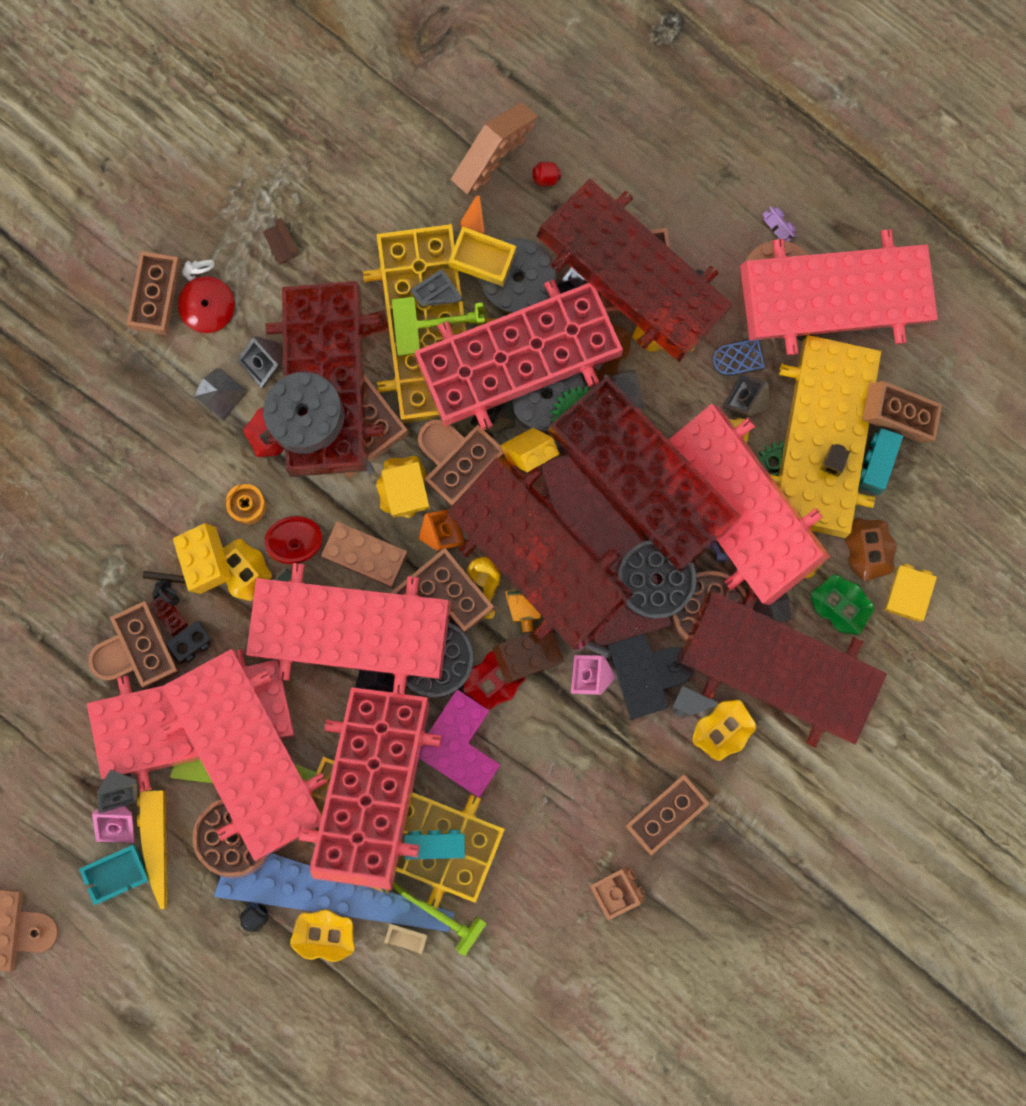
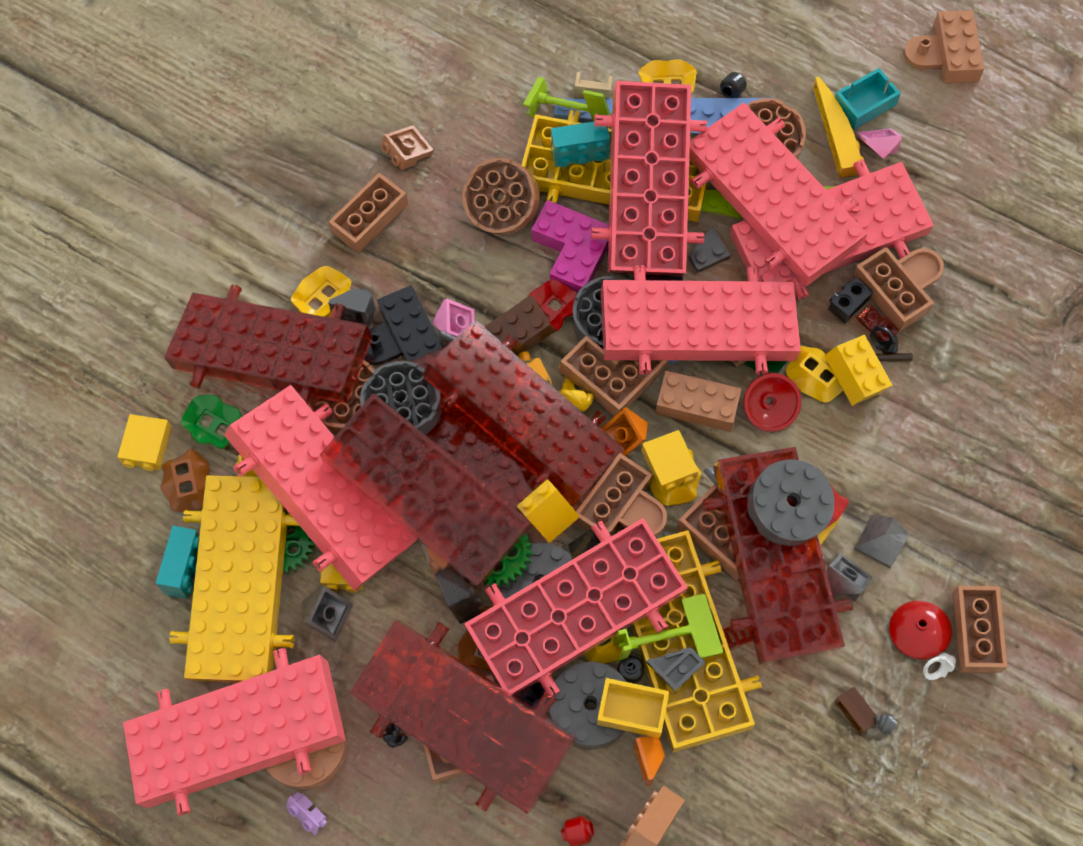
camera: 170 degrees right, 15 degrees down
dark grey slope [97,769,137,814] -> none
light orange brick [226,484,267,525] -> none
medium blue window [713,340,765,375] -> none
dark brown brick [820,444,850,477] -> none
nougat brick [862,381,942,443] -> none
none -> nougat brick [462,158,540,235]
none -> black head [617,656,644,684]
none -> dark grey wing [688,227,731,273]
none -> dark grey plate [875,713,898,735]

